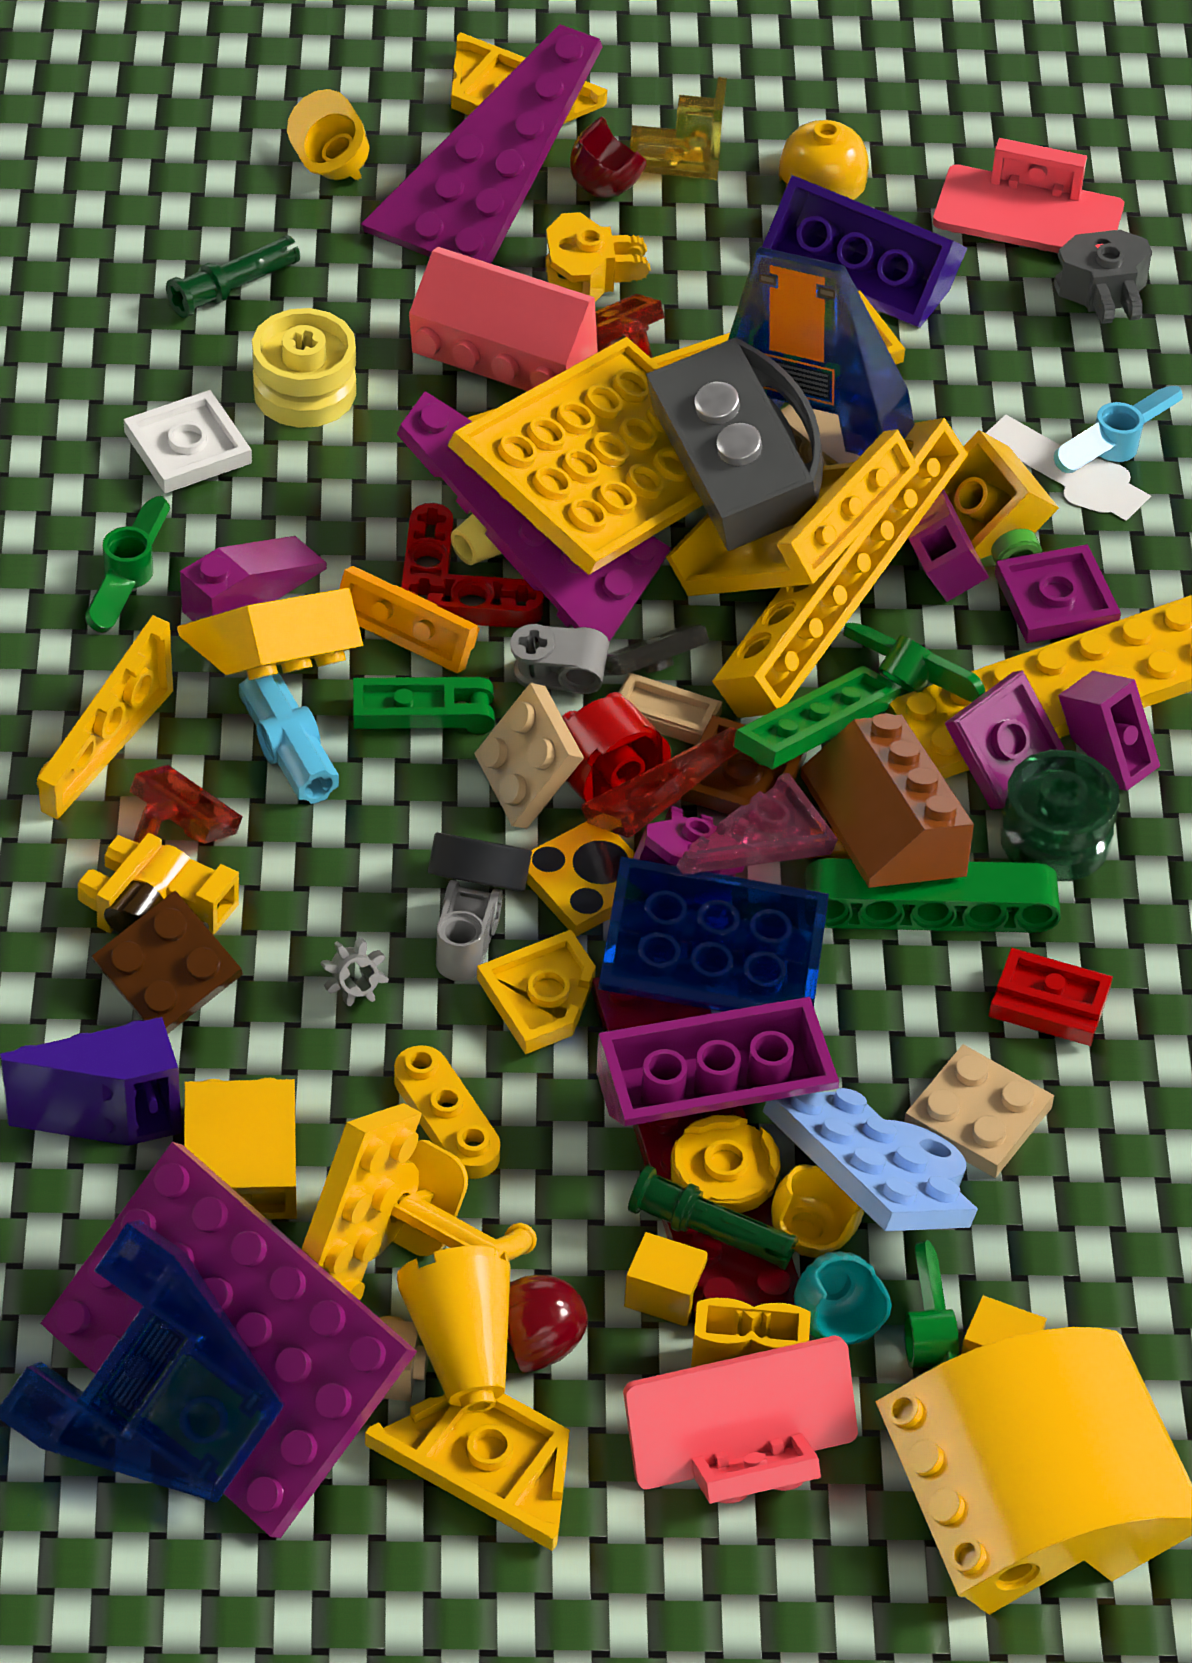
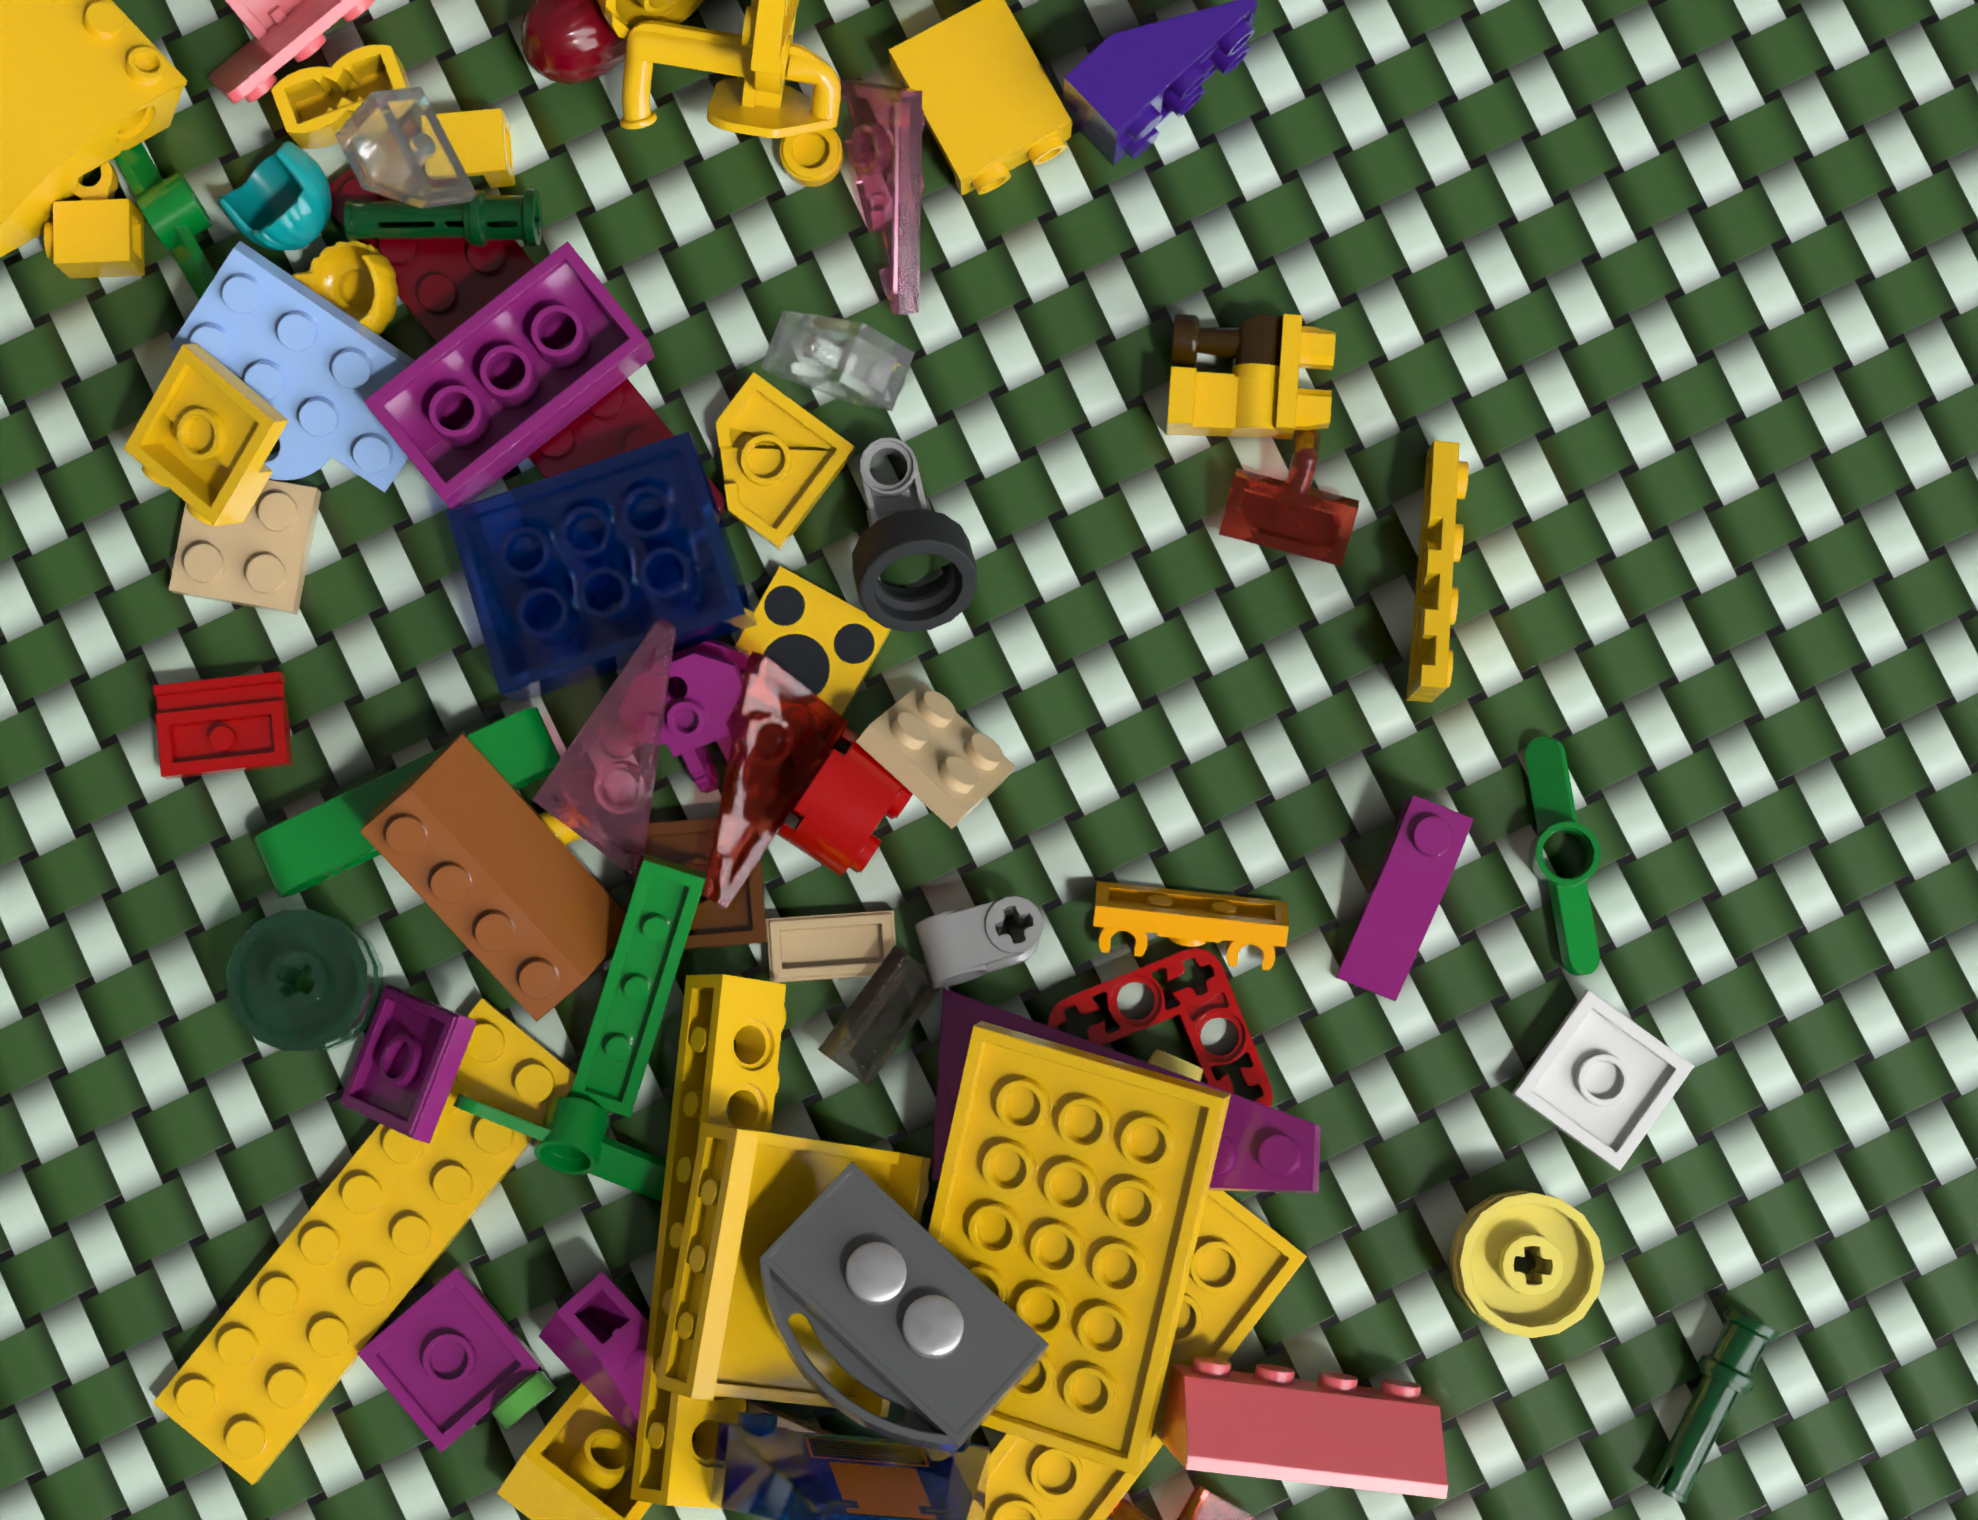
camera: 160 degrees right, 35 degrees up
reddish brown plate [91,890,243,1034] -> none
yellow slope [177,588,364,680] -> none
medium azure piece [239,672,339,804] -> none
light grey gear [321,937,389,1006] -> none
green plate [353,677,495,734] -> none
yellow plate [394,1045,500,1179] -> none
yellow tile [671,1115,781,1213] -> none
magenta slope [1058,671,1161,791] -> none
none -> yellow plate [123,344,289,526]
none -> clear slope [335,87,477,208]
none -> clear slope [761,310,915,411]
none -> clear pink wing [839,79,925,315]

